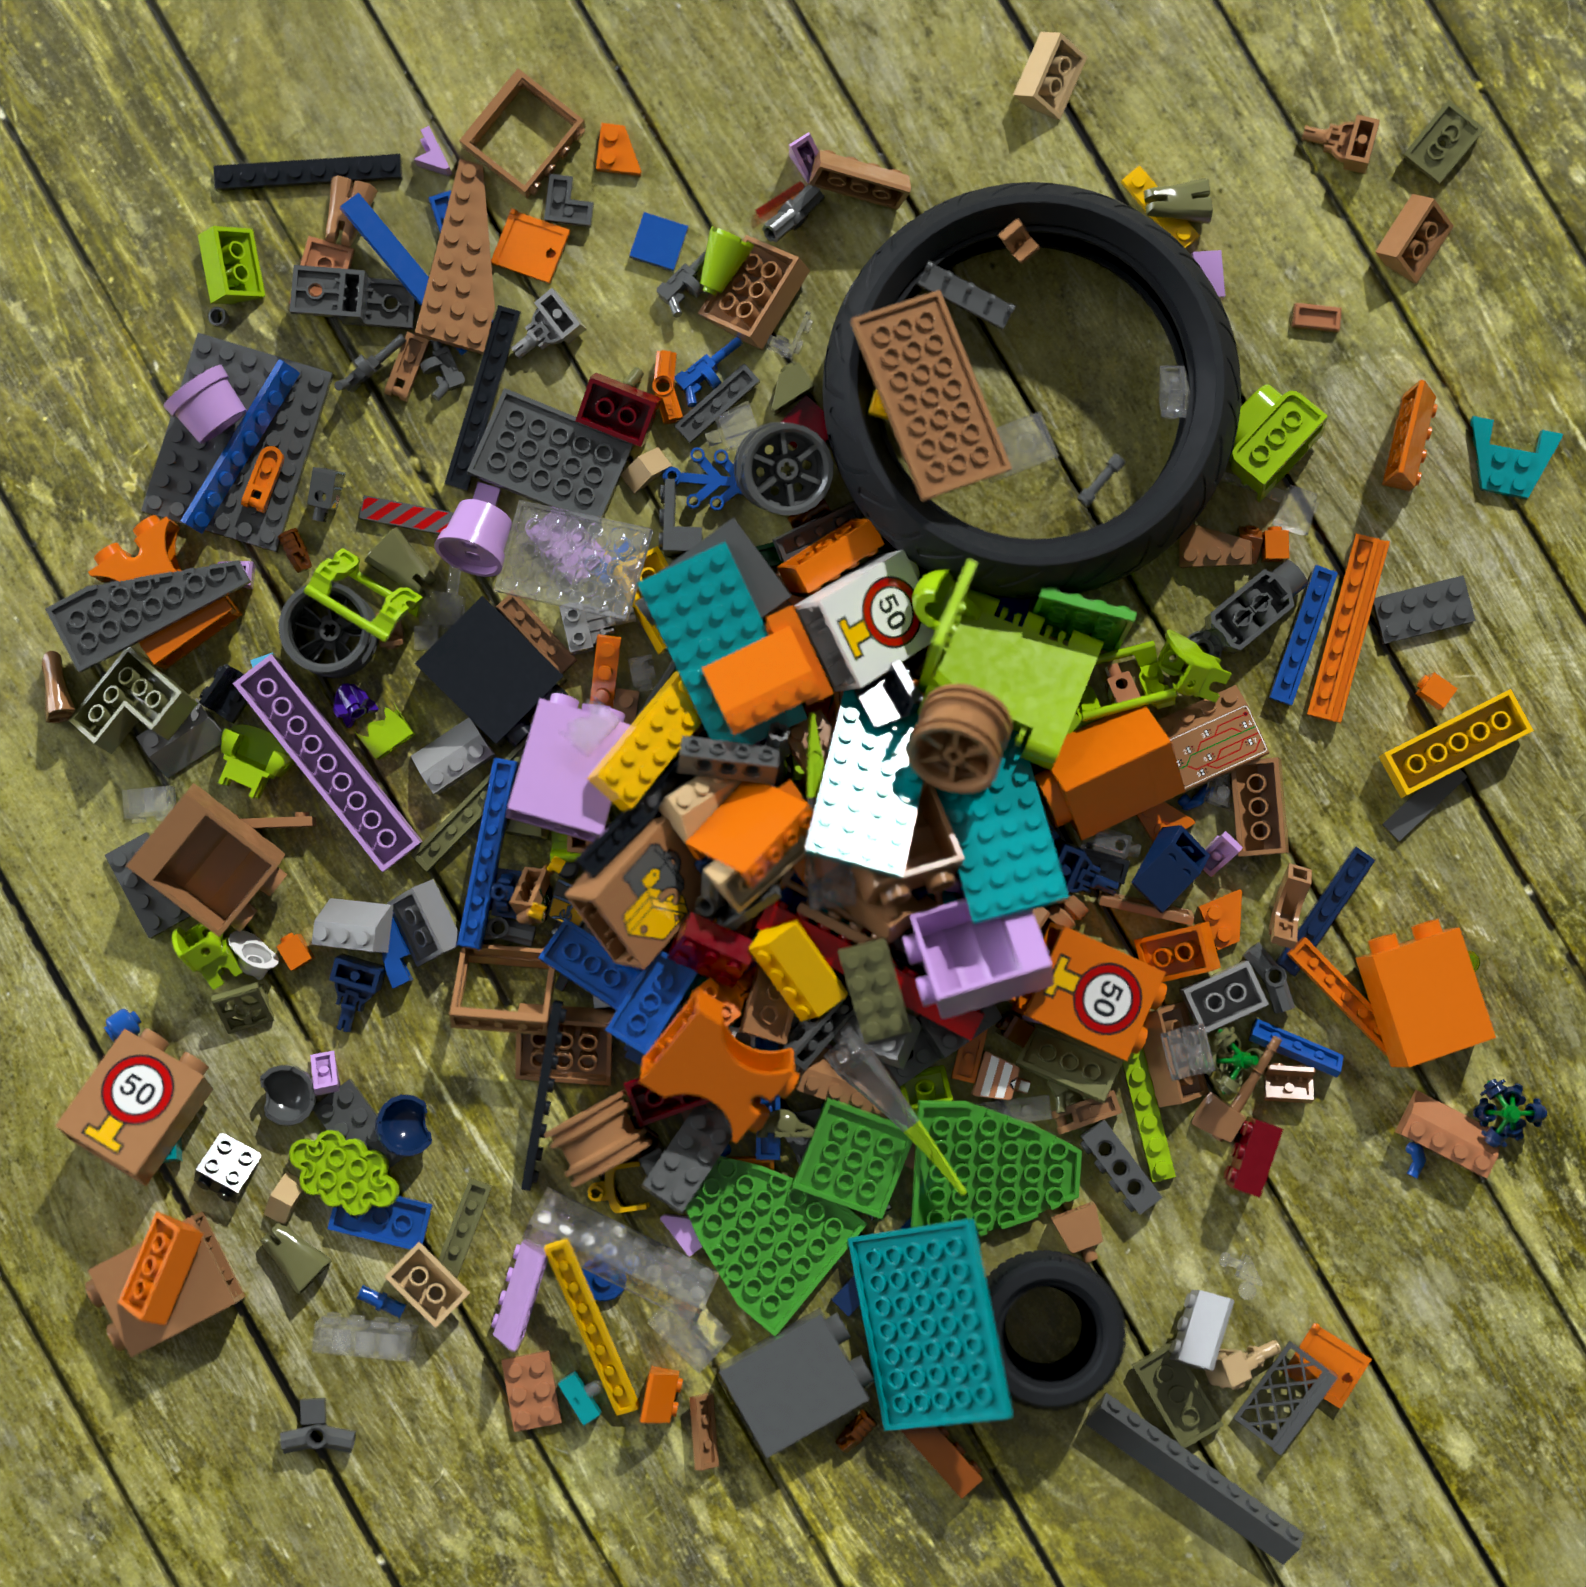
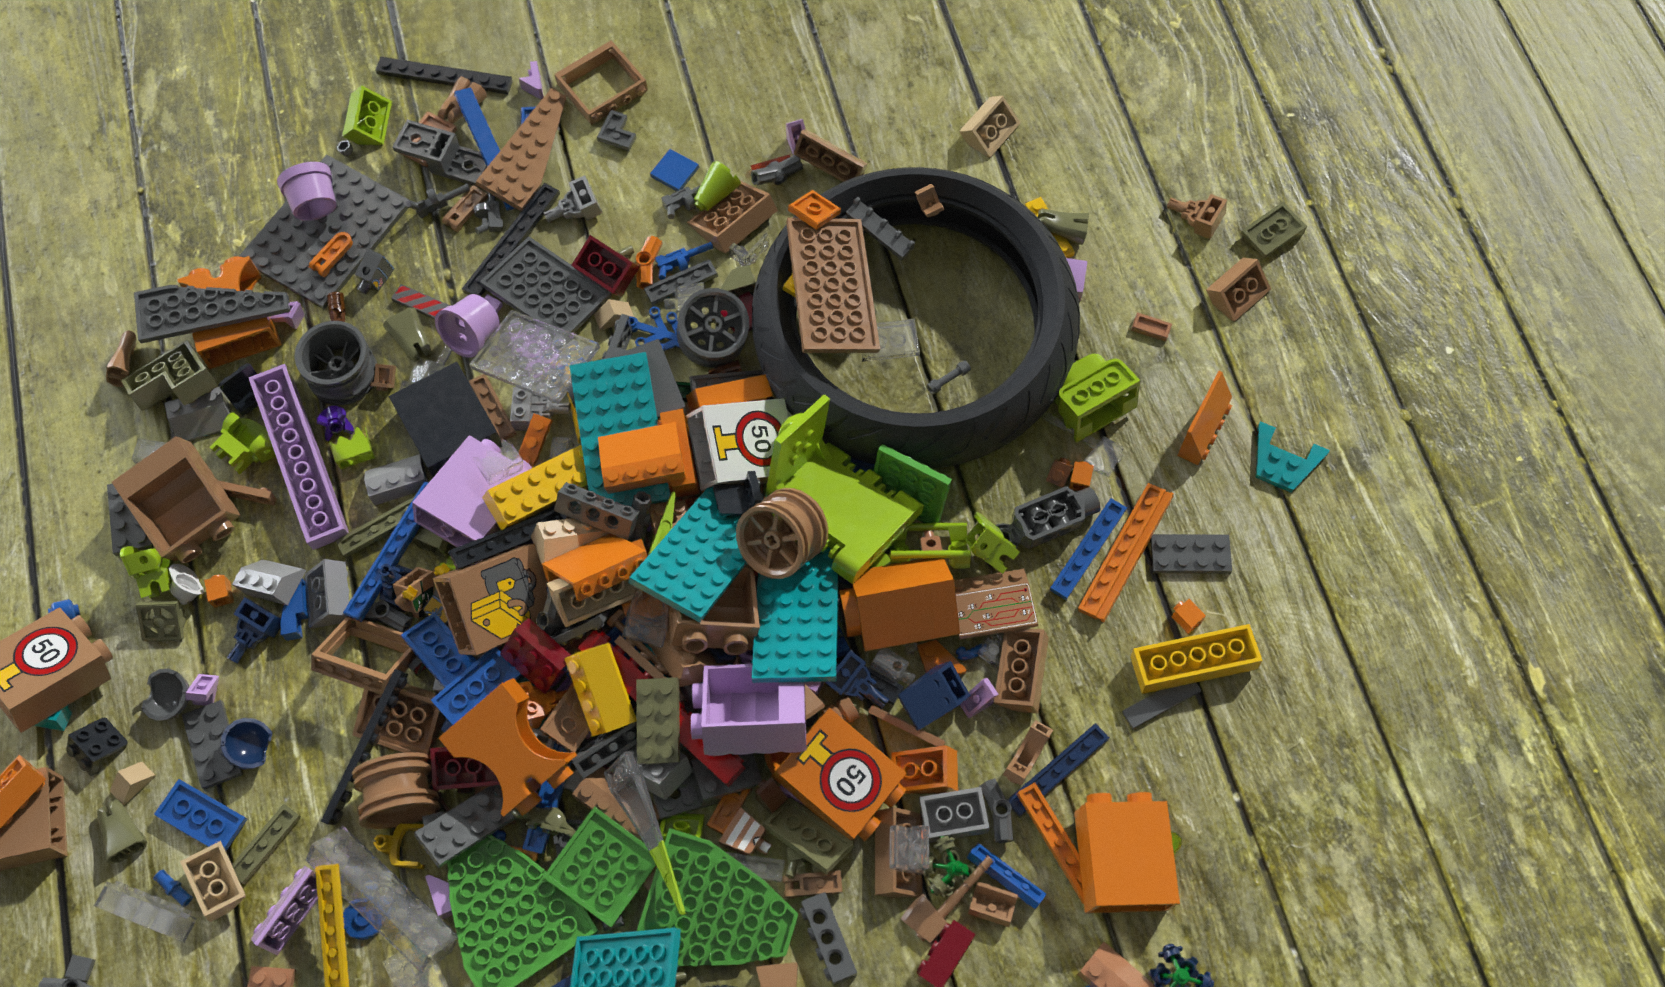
camera: 20 degrees right, 20 degrees down
blue plate [180,359,300,534] -> none
lime plate [289,1130,399,1216] -> none
lime piece [304,548,424,642] -> none
orange container [491,209,571,284] -> none
orange wing [596,123,641,176] -> none
lime plate [1122,1048,1176,1182] -> none
clear slope [1159,366,1189,419] -> none
medium nougat wing [1180,524,1252,568] -> none
orange wing [1198,889,1242,950] -> none
none -> orange tile [788,190,841,230]

